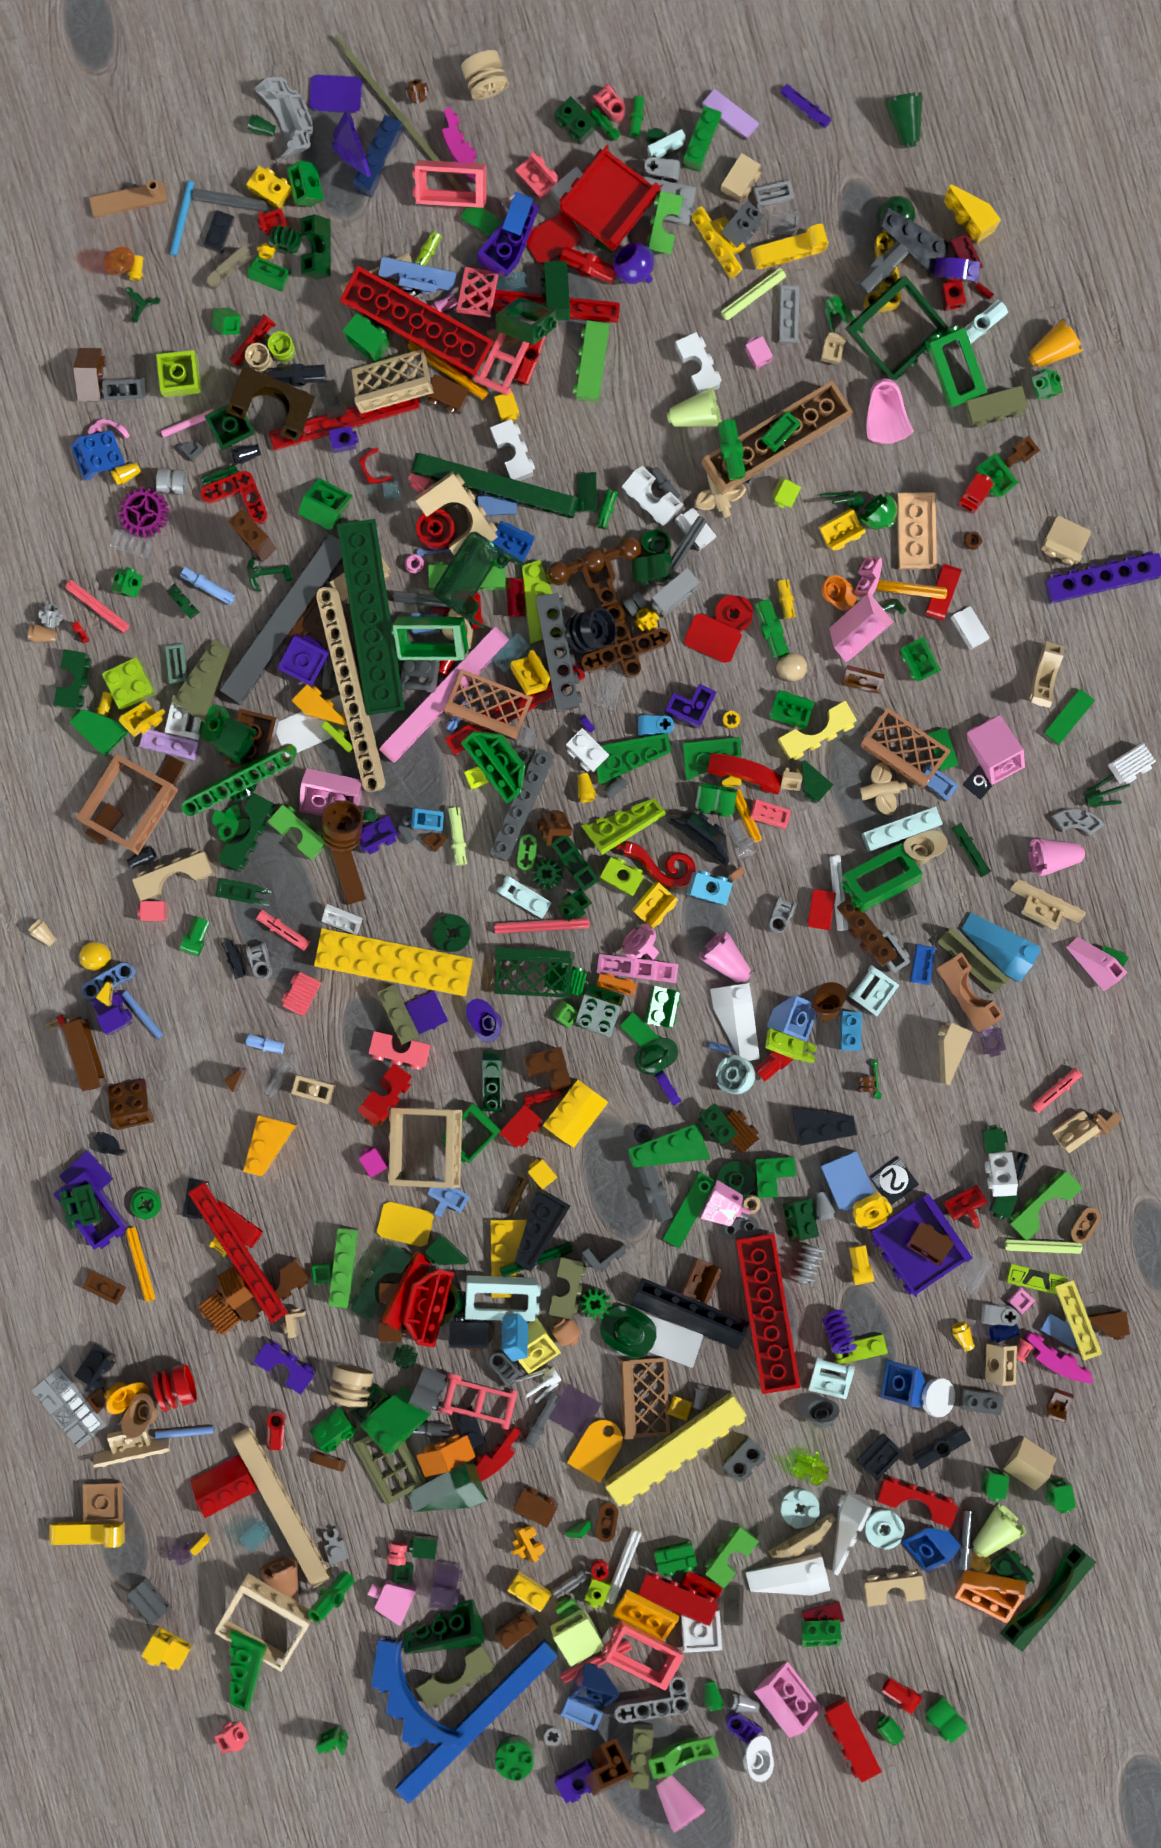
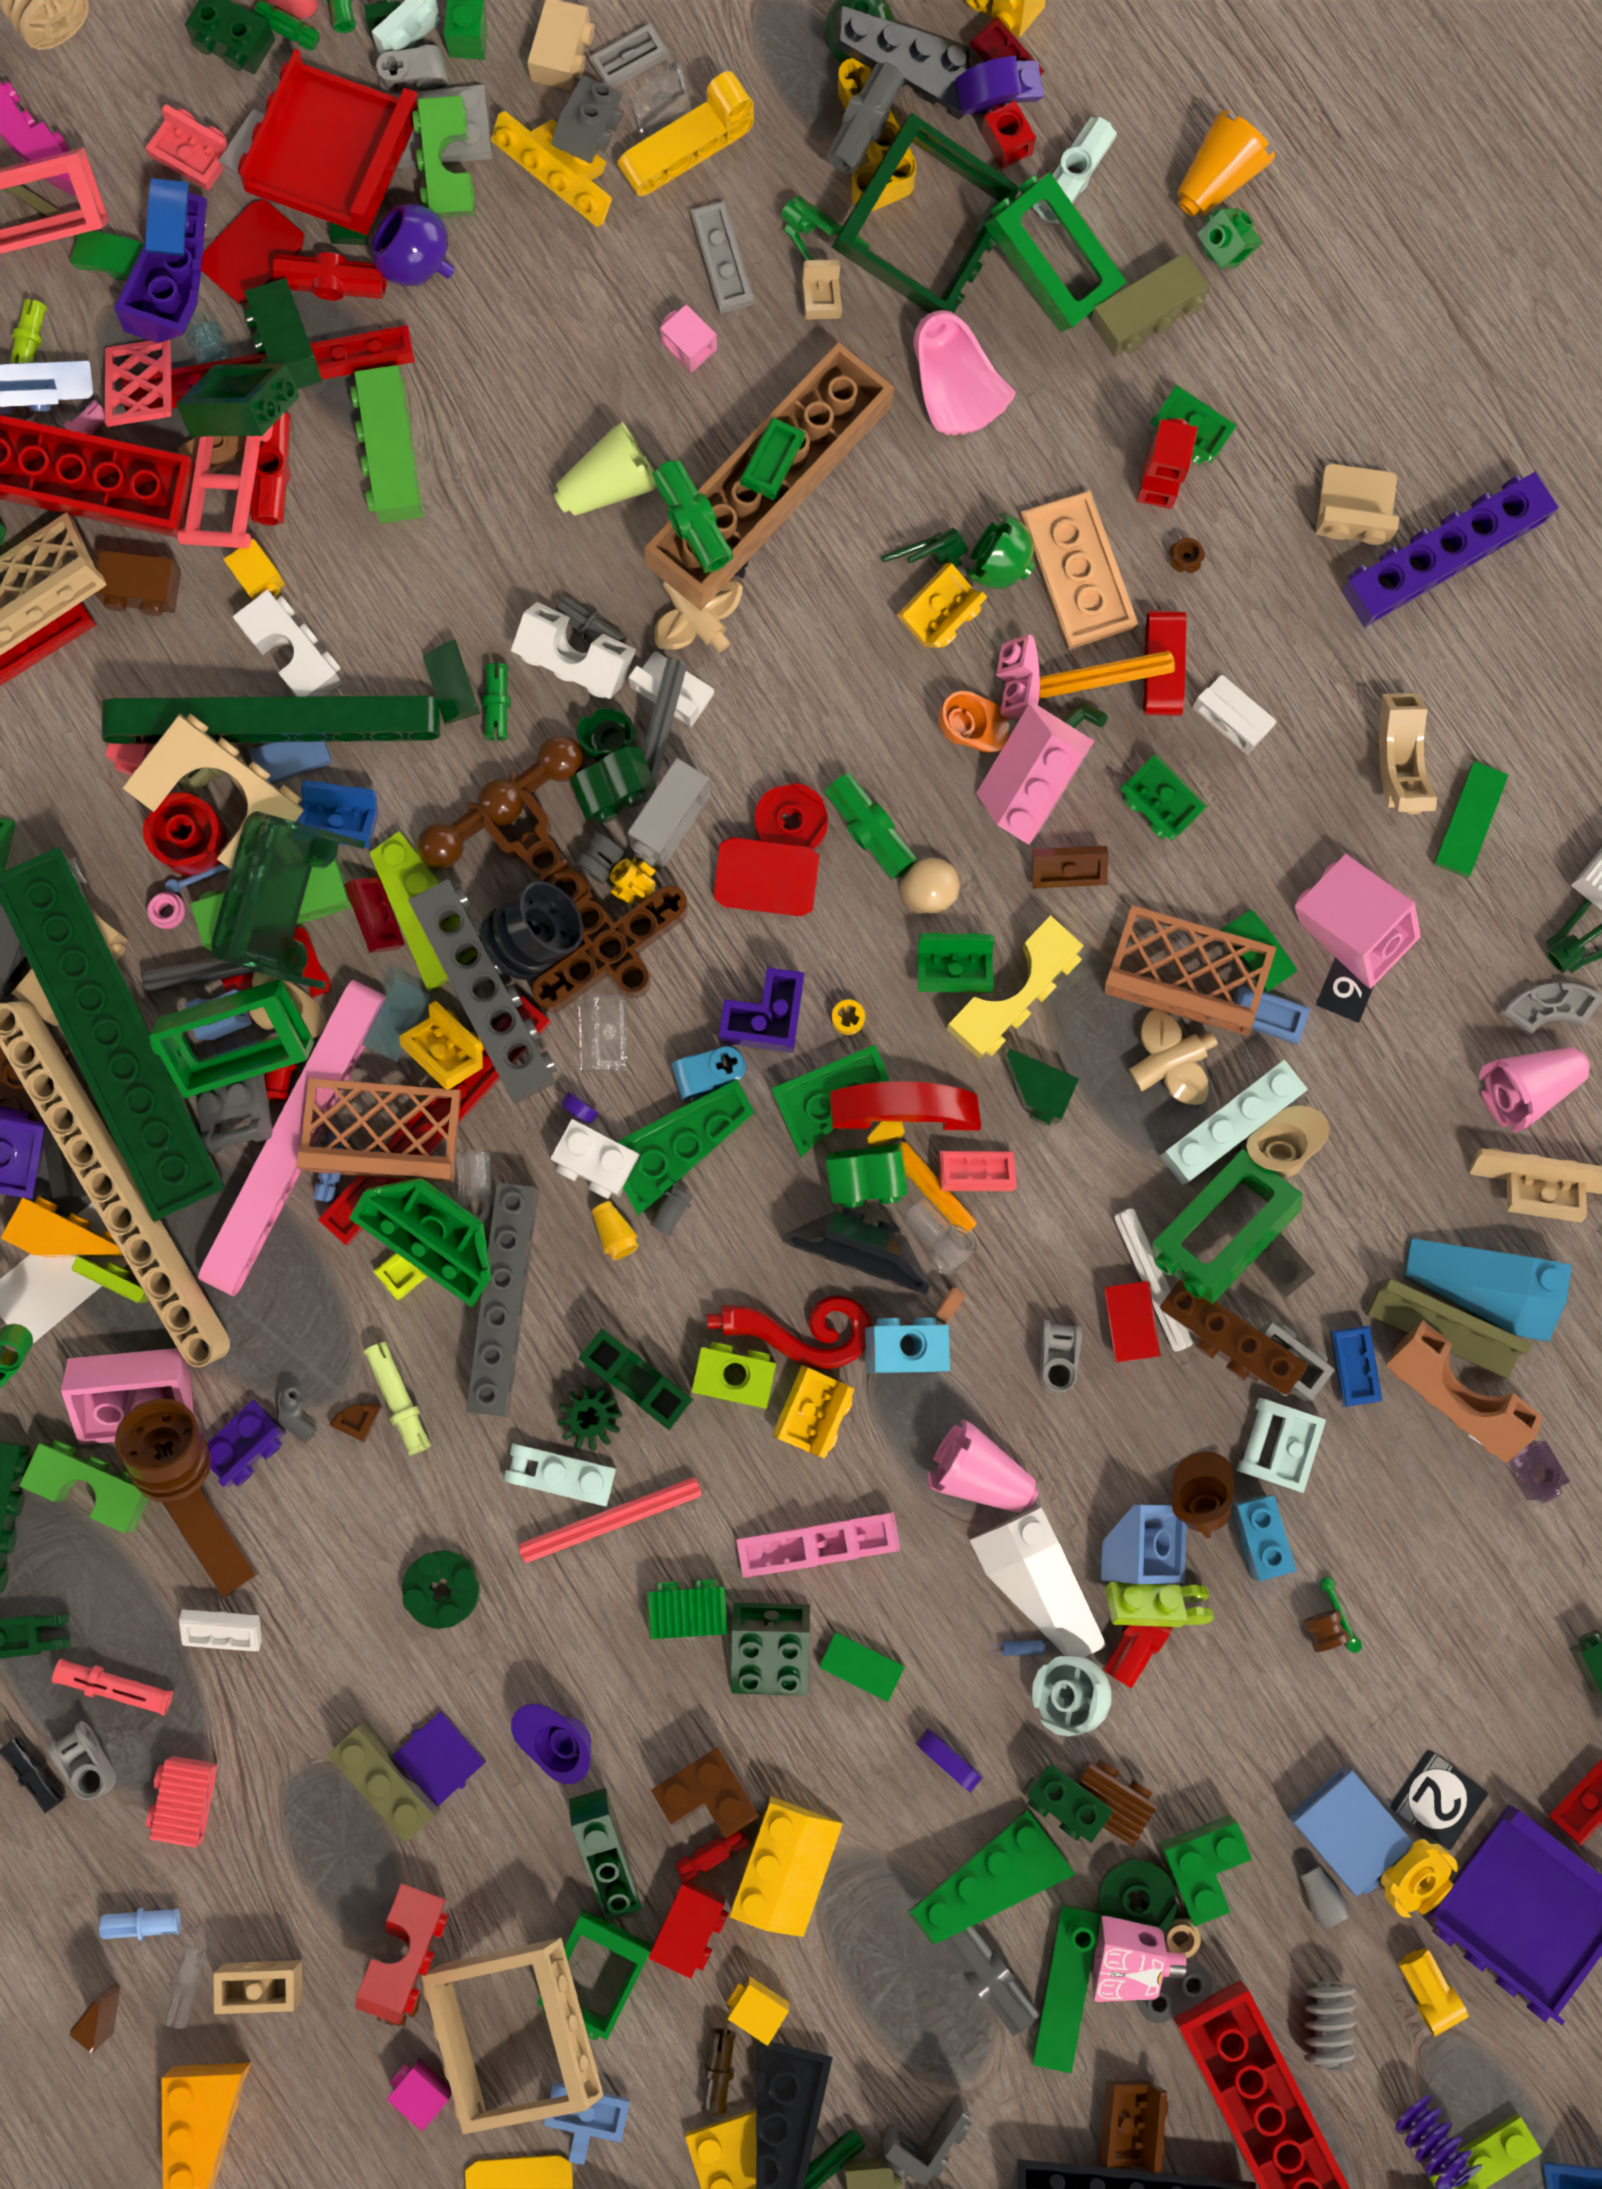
camera: 20 degrees left, 5 degrees down
yellow brick [314,929,474,997] -> none
red cap [358,448,392,485] -> none
dark green plate [361,807,379,822] -> none
coral arch [369,1031,431,1070] -> none
clear light blue wheel [383,480,400,501] -> none
light orange axle [407,342,488,400] -> none
dark azure slope [411,808,444,831] -> none
dark green fence [494,947,575,998] -> none
bright green beam [517,834,537,871] -> none
reddish brown bracket [537,810,572,845] -> none
bright green slope [551,1000,579,1028] -> none
dark green brick [557,888,592,922] -> none
lime wing [581,798,666,855] -> none
orange plate [597,973,637,996] -> none
bright pink tile [622,924,659,961] -> none
dark green piece [634,1038,678,1075] -> none
black plate [634,1124,653,1144] -> none
bracket [644,985,680,1029] -> none
white arch [675,332,722,394] -> none
yellowish green axle [721,268,786,320] -> none
lime brick [771,476,801,508] -> none
yellow pin [777,579,796,619] -> none
tan tile [781,768,803,791] -> none
dark green bracket [783,1198,819,1241] -> none
black wedge [791,1107,857,1146] -> none
reddish brown brick [905,1222,954,1267] -> none
tan slope [938,1022,973,1085] -> none
dark green pin [951,822,991,878] -> none
red piece [971,281,997,301] -> none
reddish brown plate [1005,435,1040,468] -> none

